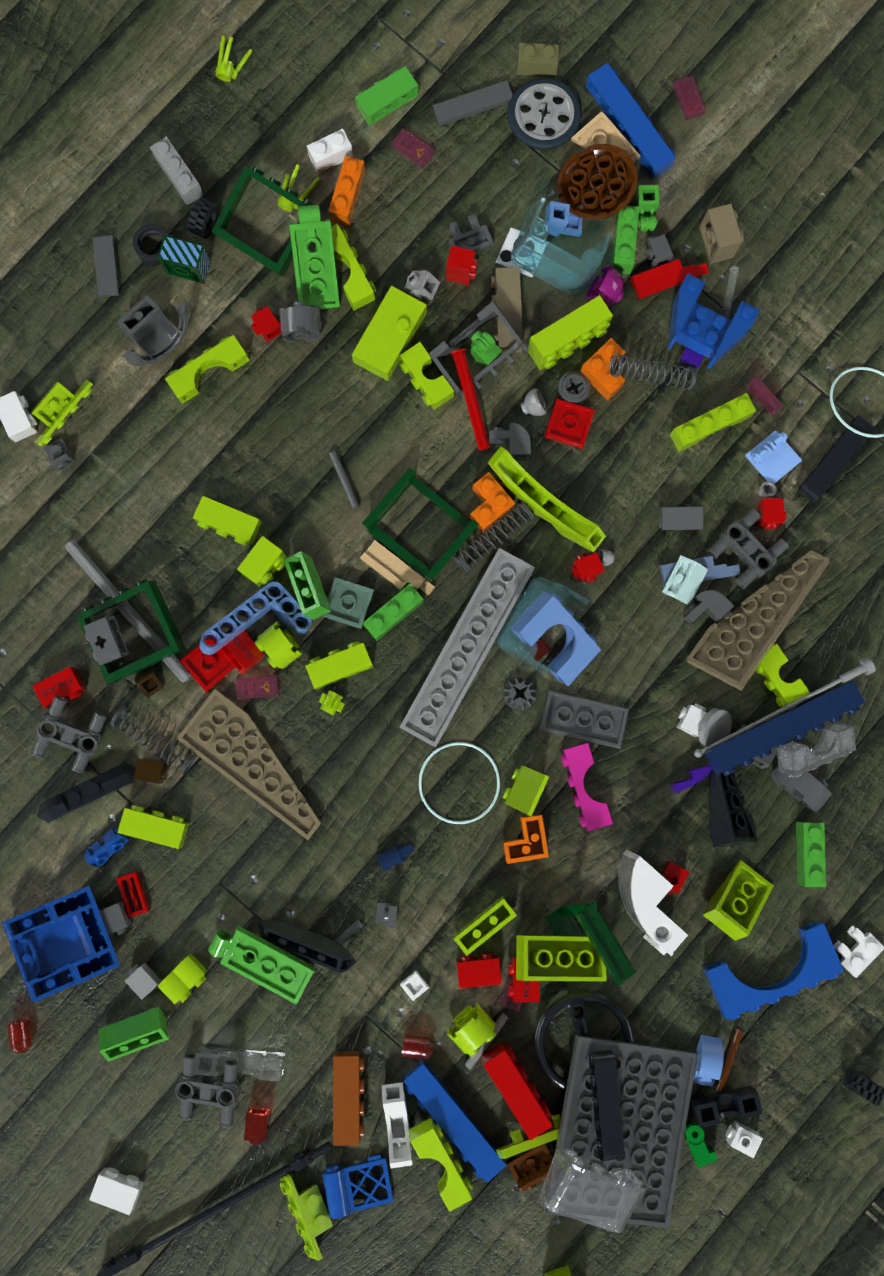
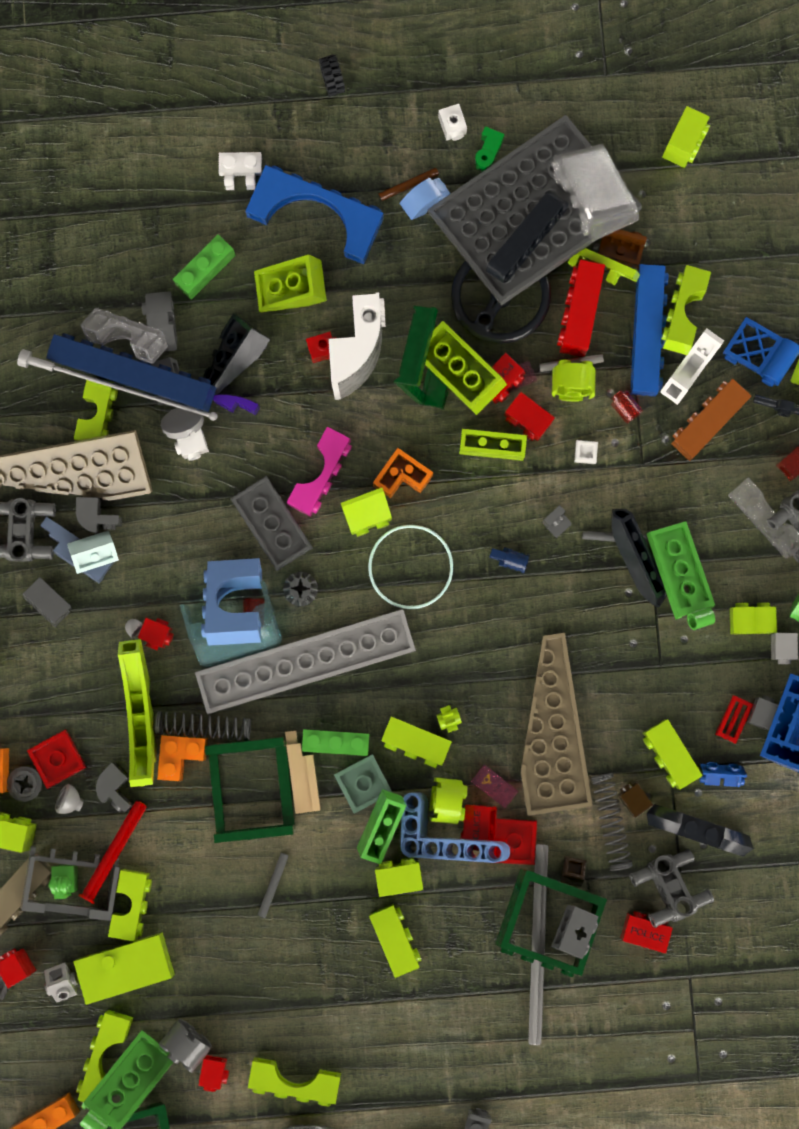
camera: 130 degrees left, 0 degrees up
black arch [690,1085,763,1128] -> none

